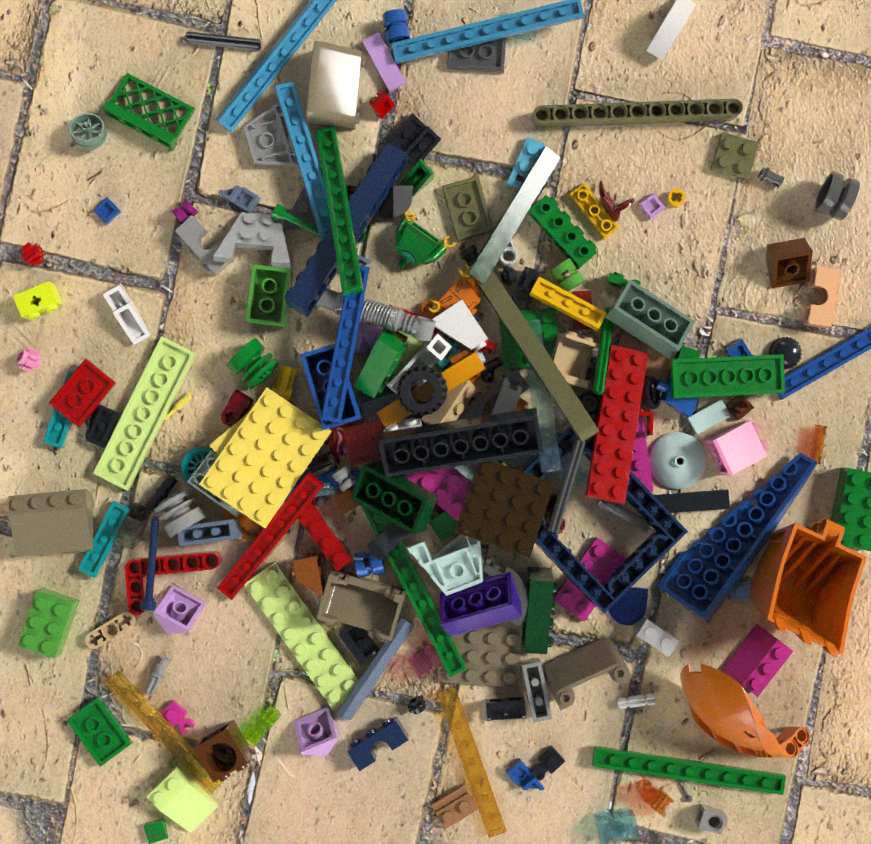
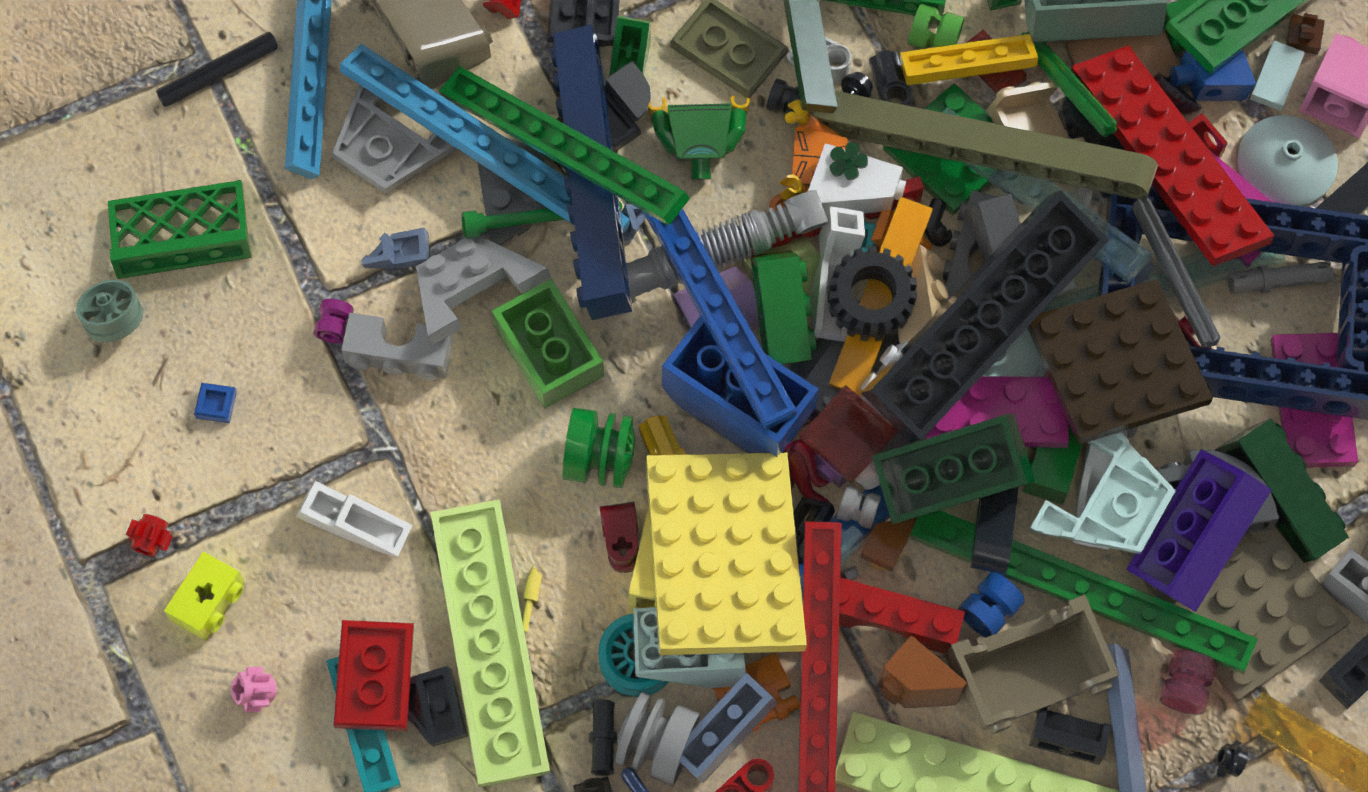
camera: 35 degrees left, 20 degrees down
none -> dark green plant [829,142,868,180]

